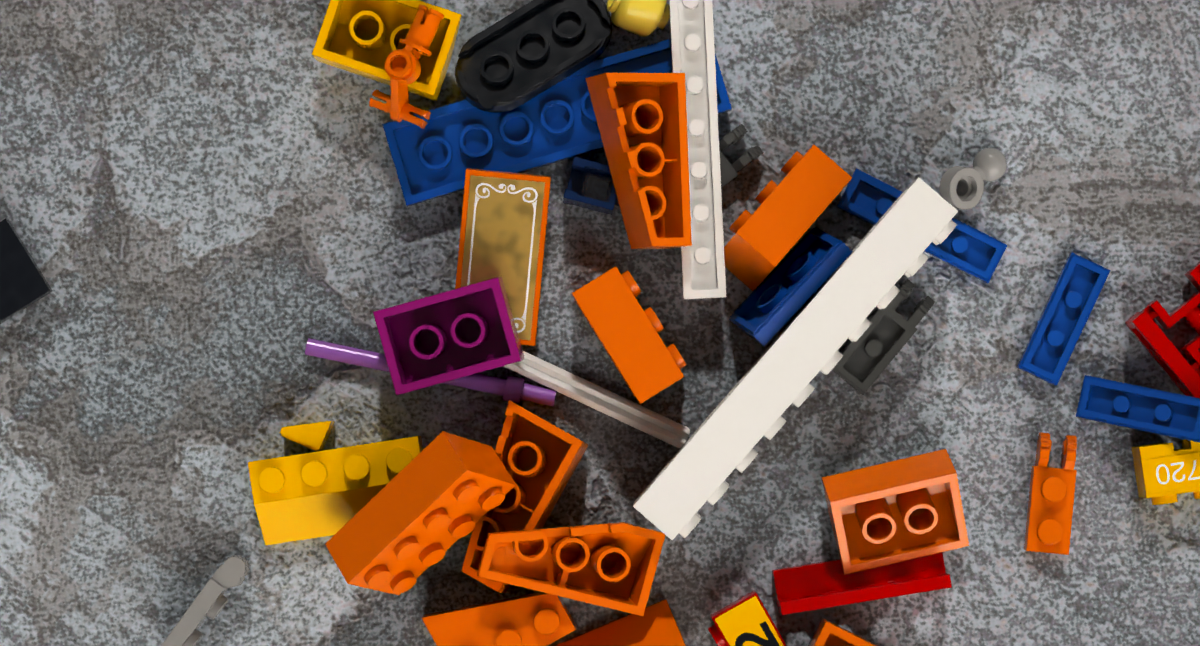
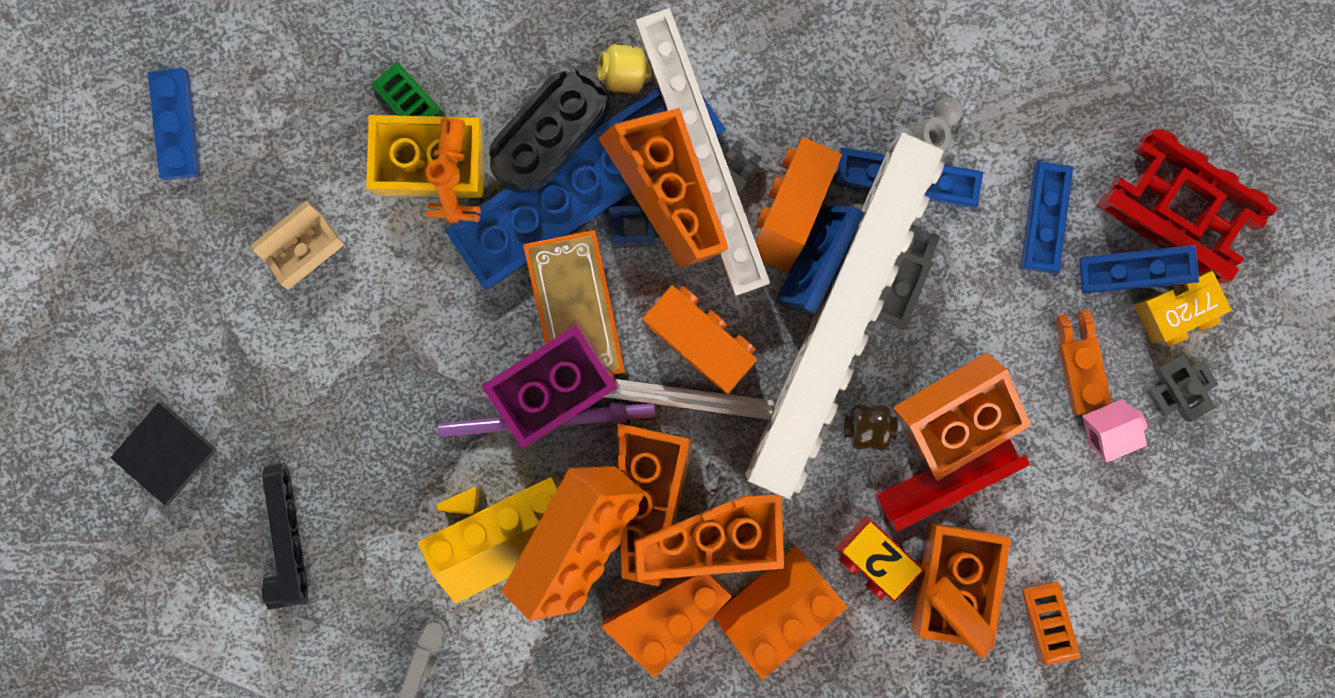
camera: 20 degrees left, 0 degrees up
none -> tan bracket [251,201,344,290]
none -> black beam [261,463,308,610]
none -> dark brown piece [844,405,898,450]
none -> bright pink brick [1082,399,1147,463]
none -> dark grey piece [1147,354,1219,422]

